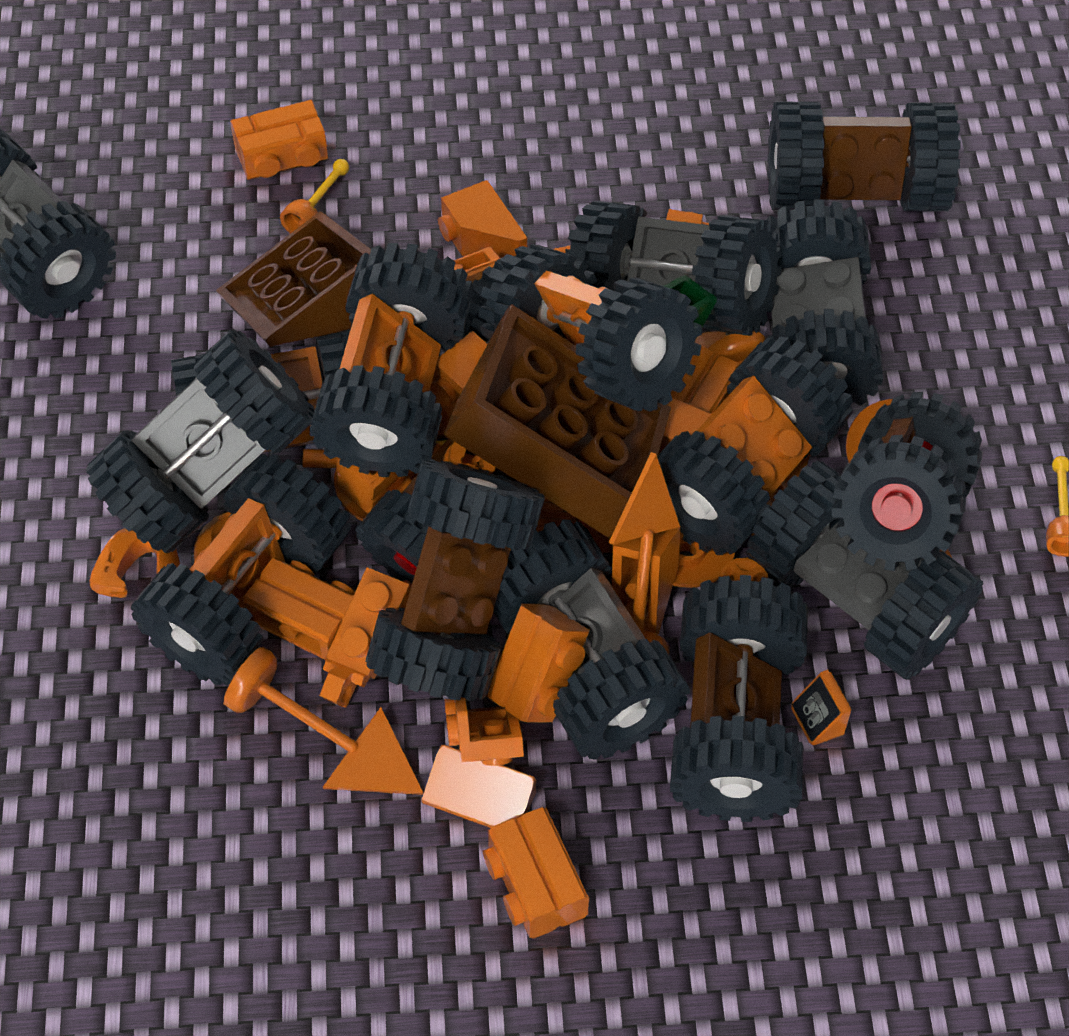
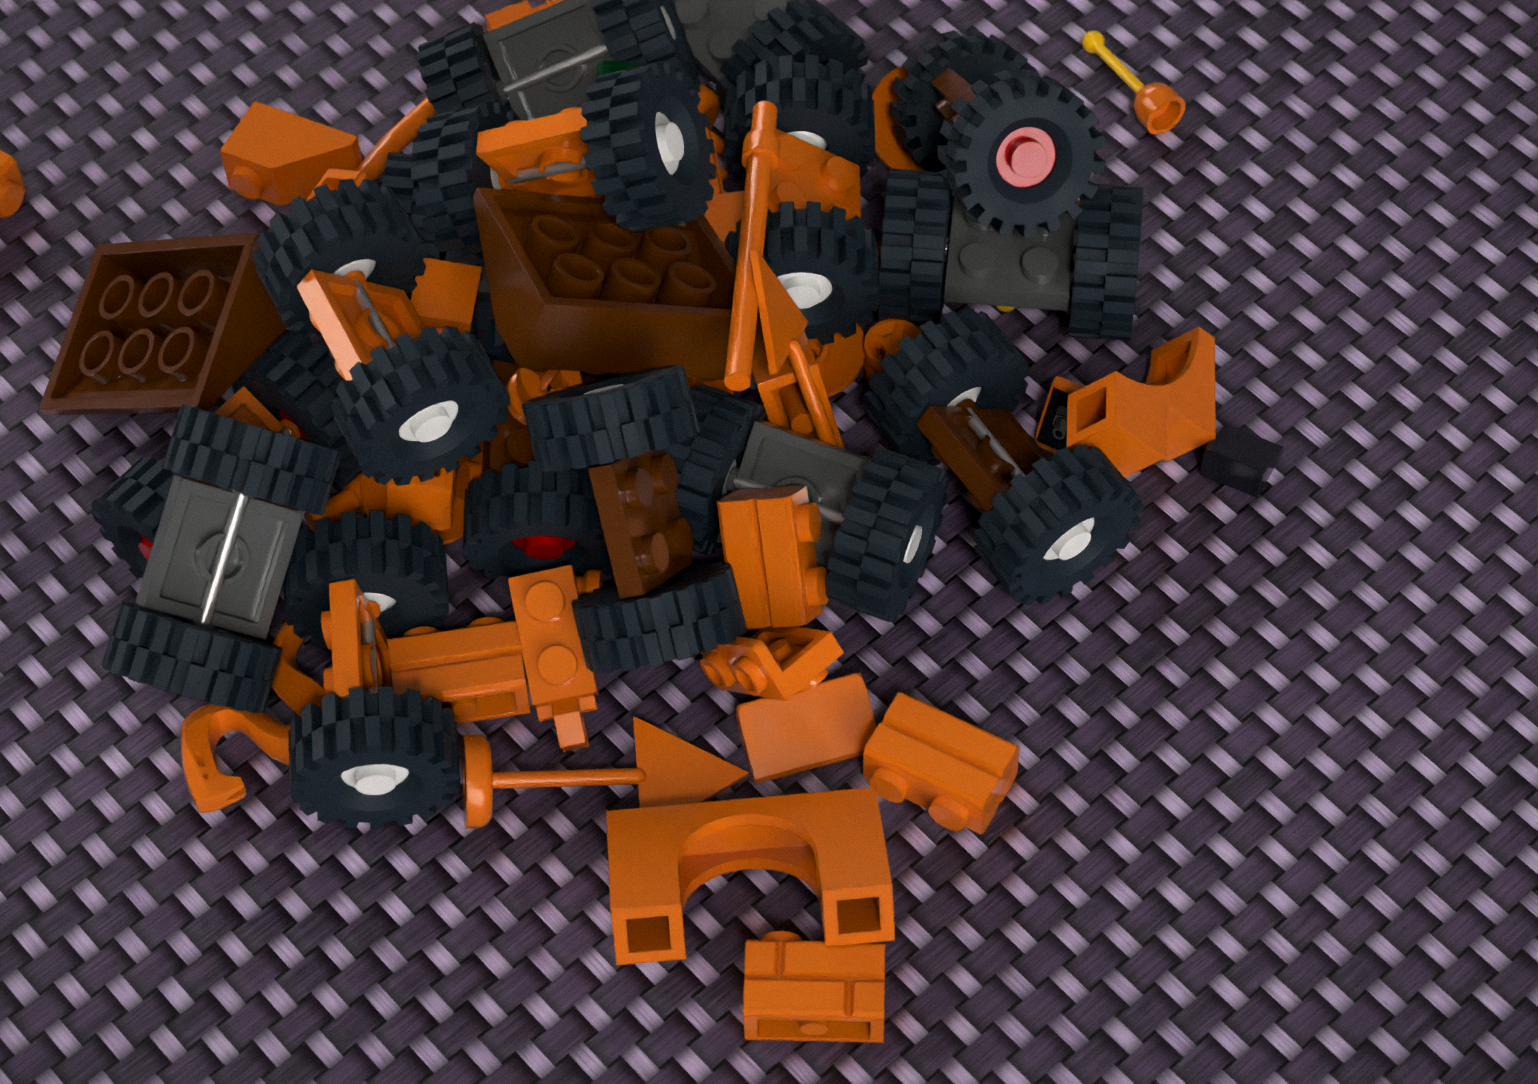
camera: 35 degrees left, 0 degrees up
hinge [280,159,349,234] -> none
none -> orange arch [606,787,895,965]
none -> orange bar [724,101,781,391]
none -> orange brick [743,931,885,1043]
none -> orange arch [1067,326,1216,478]
none -> black slope [1200,424,1284,498]

